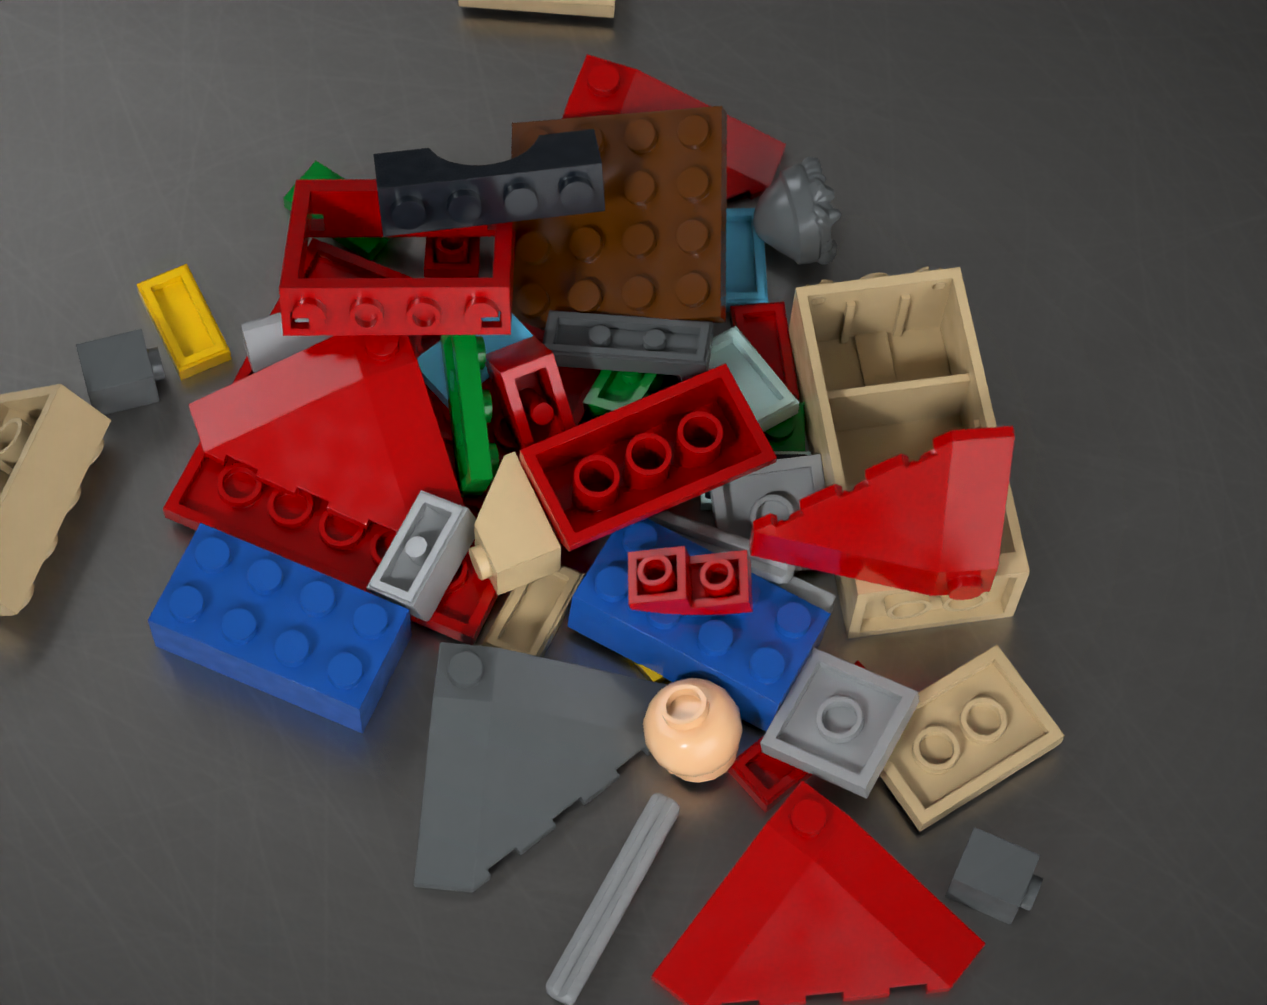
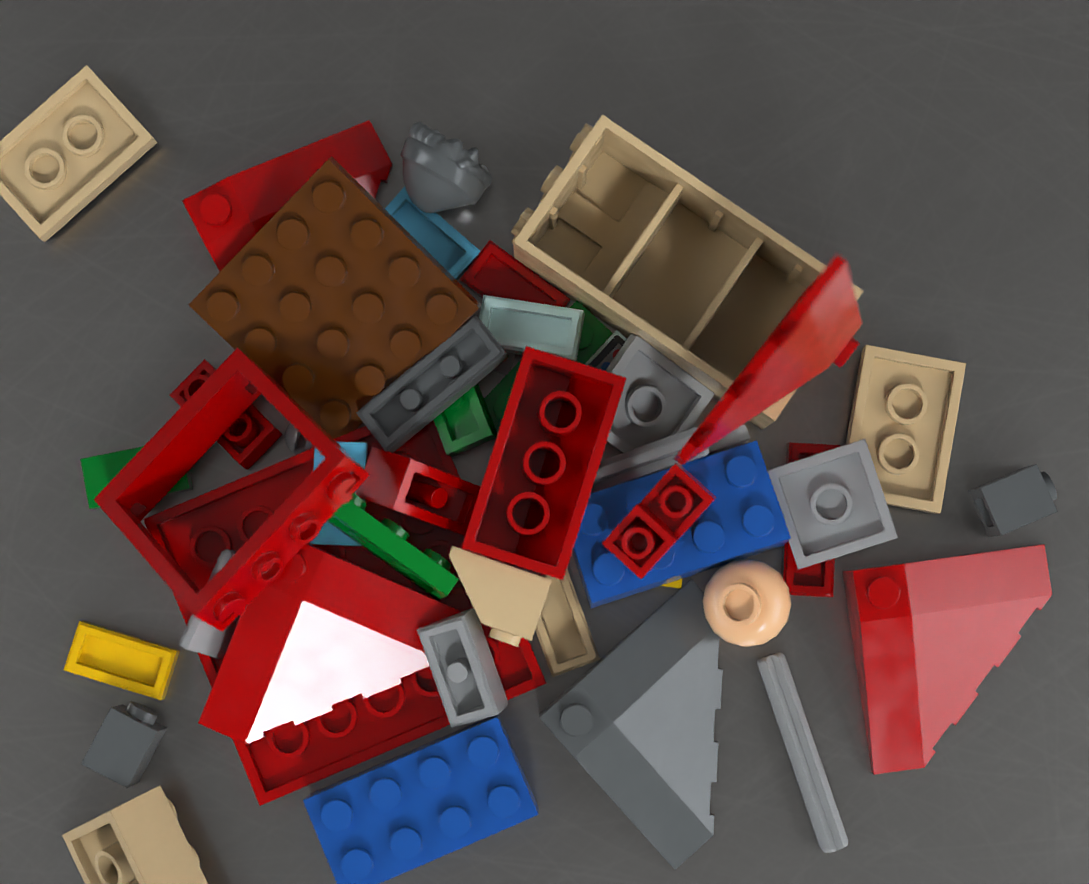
camera: 45 degrees left, 20 degrees up
black arch [373,129,605,237] -> none

